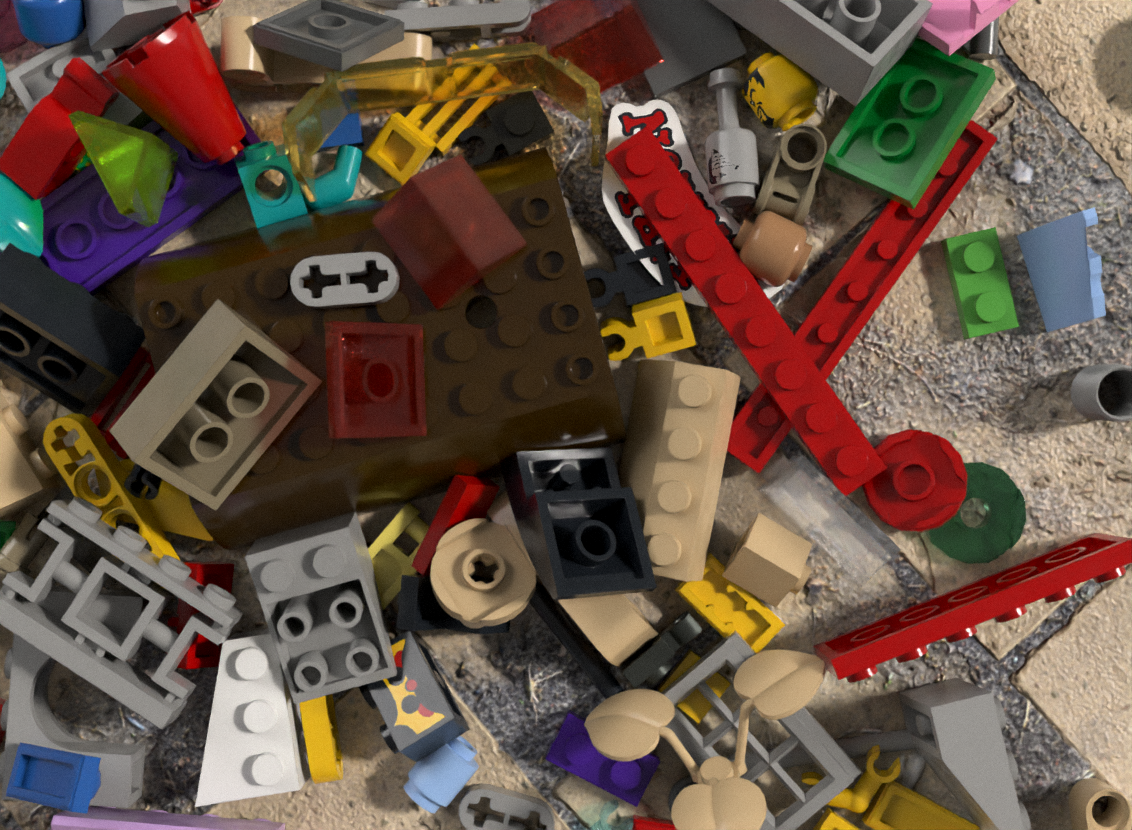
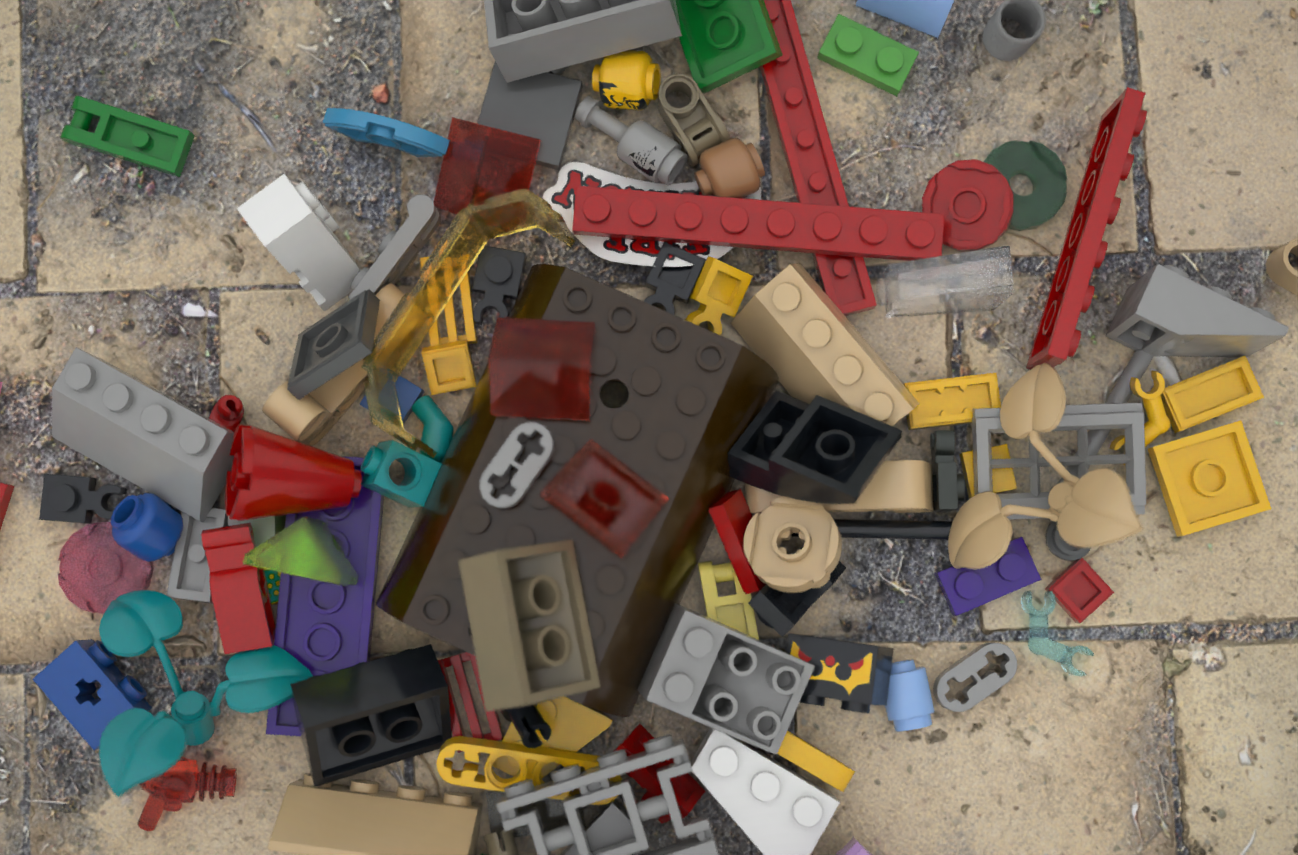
camera: 45 degrees left, 5 degrees down
tan brick [722,513,813,607] -> none

